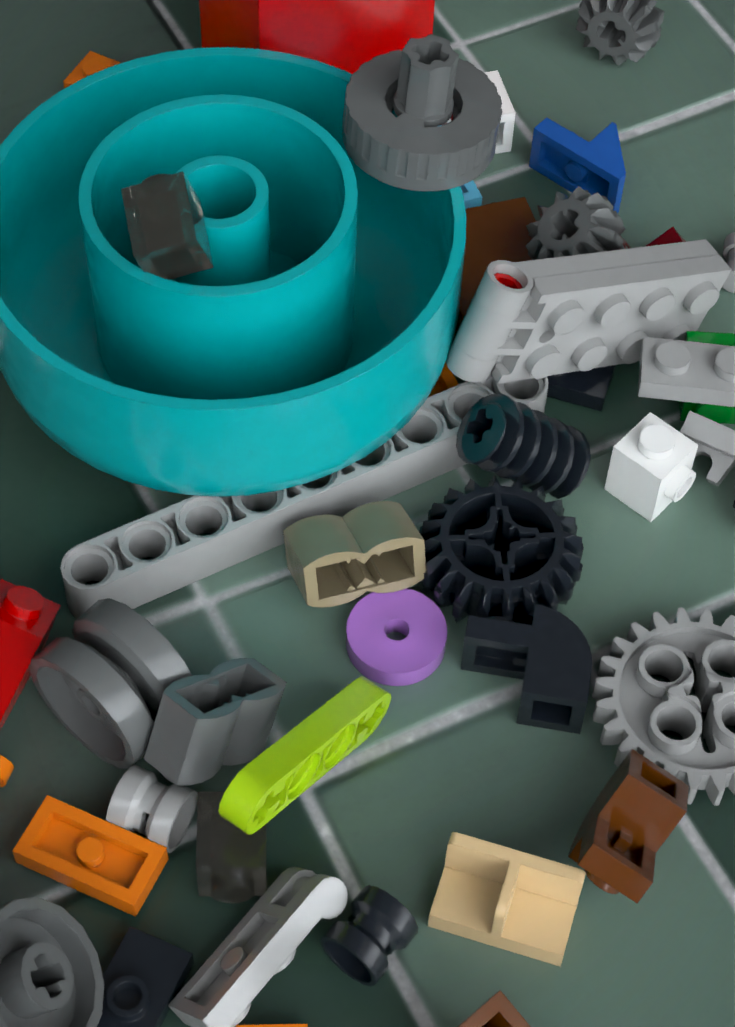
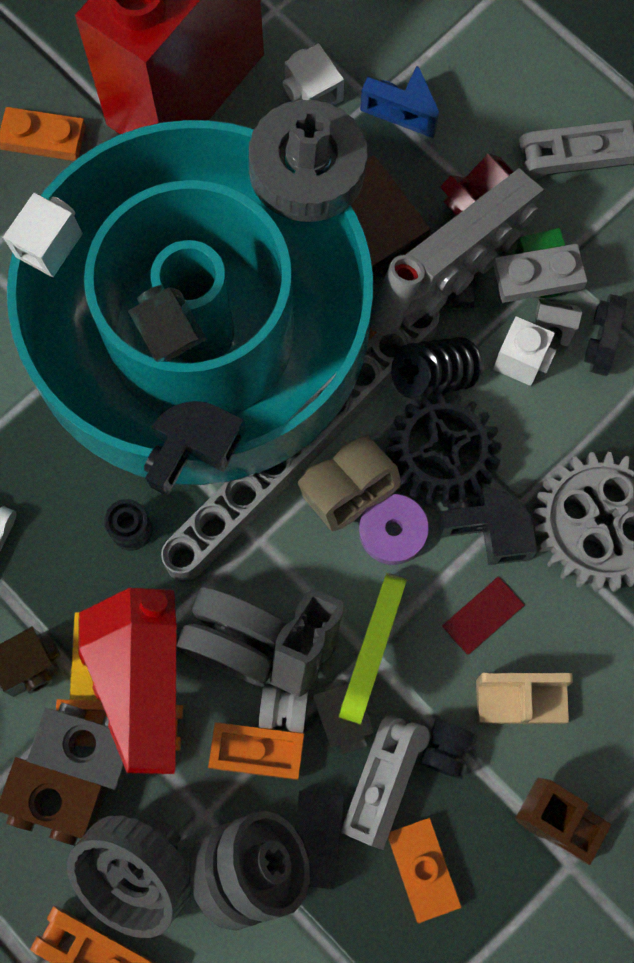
camera: 15 degrees left, 20 degrees up
dark grey gear [525,186,625,260] -> none
reddish brown brick [568,749,688,903] -> none
none -> white brick [3,193,83,277]
none -> black wheel [104,499,153,551]
none -> black brick [144,401,246,496]
none -> dark red sticker [442,576,524,655]

